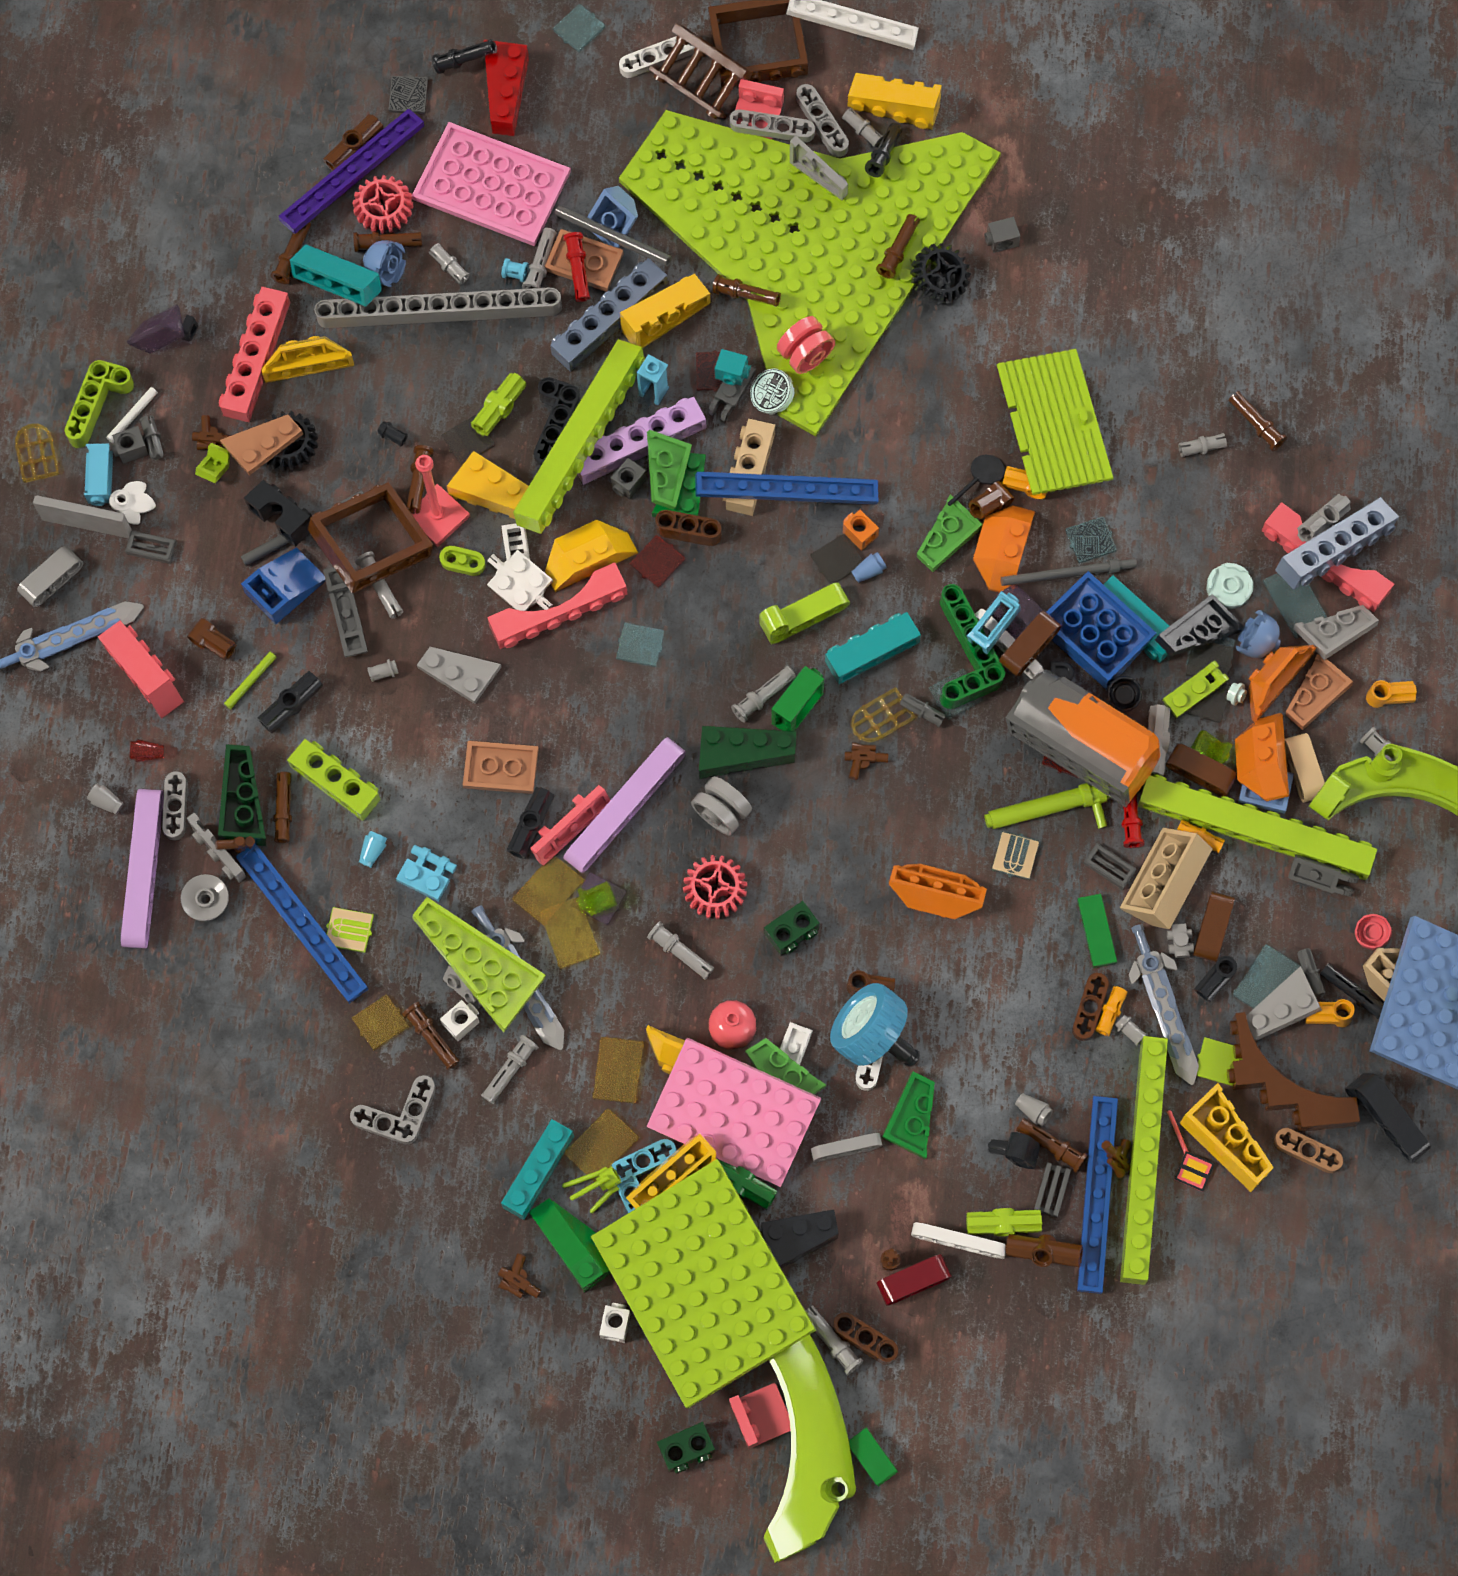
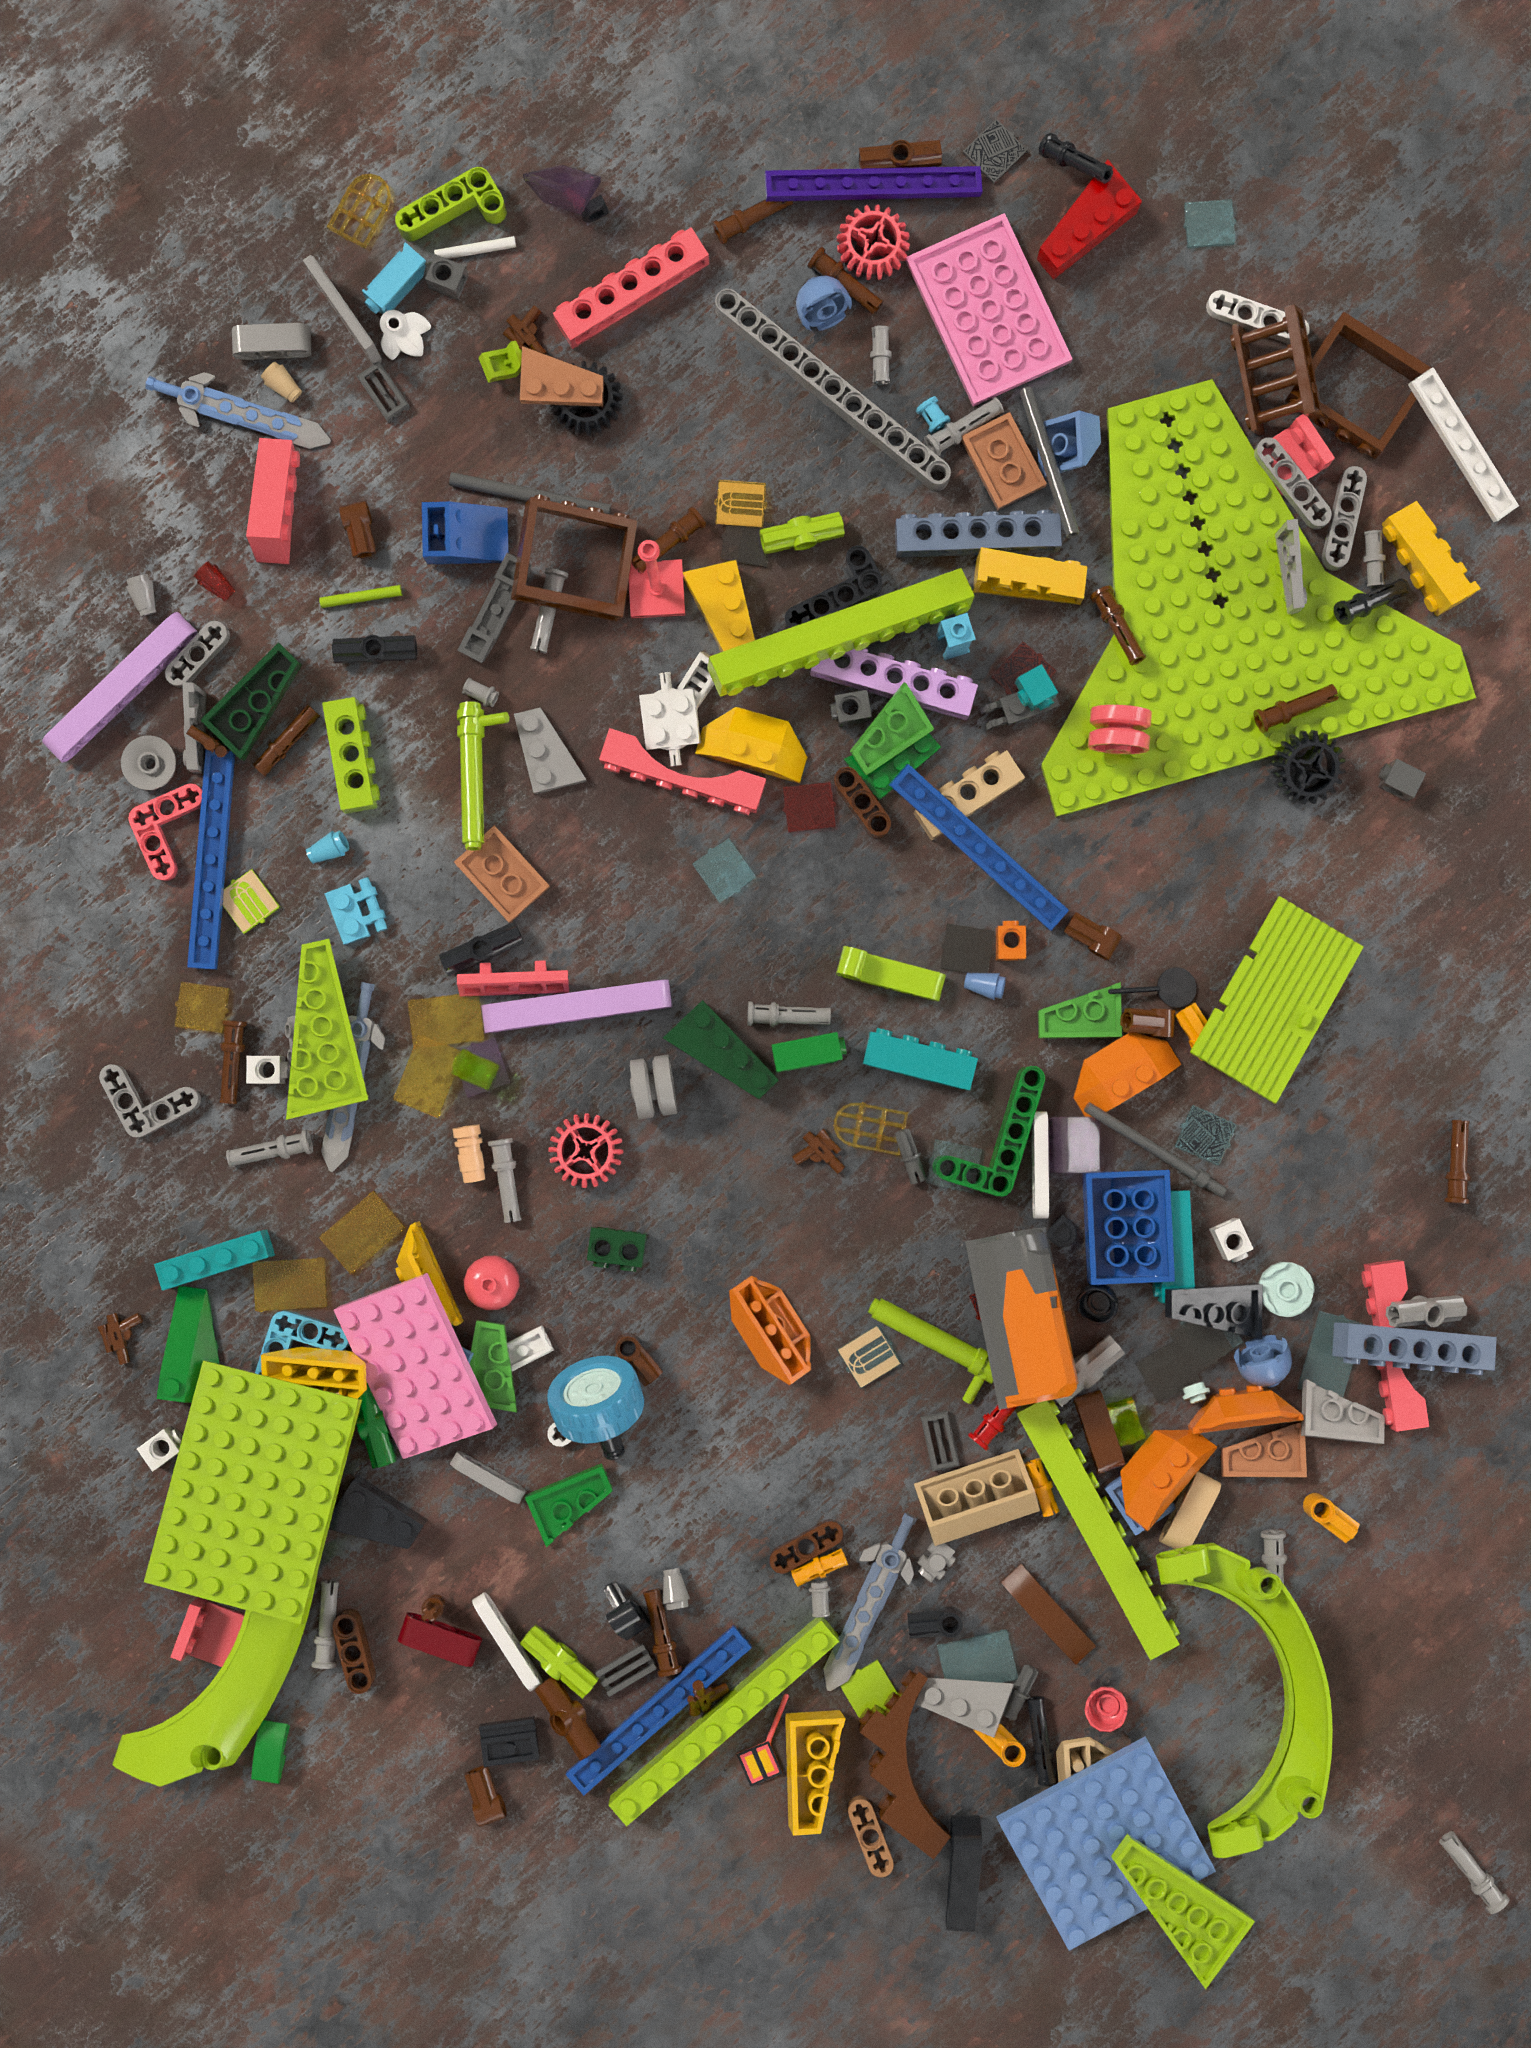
camera: 40 degrees right, 15 degrees up
dark grey axle [140,415,164,460] -> none
black arch [244,480,312,547] -> none
yellow wedge [261,336,354,383] -> none
teal brick [290,244,382,307] -> none
black pin [377,421,408,447] -> none
lime plate [439,546,486,576] -> none
lime plant [562,1166,622,1213] -> none
red pin [563,232,590,302] -> none
dark green brick [657,1422,715,1474] -> none
light aqua tile [750,369,794,415] -> none
medium azure window [967,591,1021,654] -> none
reddish brown beam [999,610,1062,677] -> none
green tile [1077,894,1117,968] -> none
lime plate [1162,661,1229,719] -> none
light grey pin [1178,433,1227,457] -> none
reddish brown beam [1193,891,1235,962] -> none
dark grey hinge [1288,854,1359,897] -> none
none -> coral beam [128,784,202,881]
none -> tan cone [261,361,302,403]
none -> light nougat axle [452,1124,485,1183]
none -> lime cylinder [457,702,509,851]
none -> reddish brown piece [464,1765,507,1827]
none -> black plate [479,1716,540,1767]
none -> clear yellow piece [714,480,767,527]
none -> reddish brown slope [1000,1563,1096,1665]
none -> reddish brown piece [1063,912,1122,961]
none -> white brick [1209,1218,1253,1263]

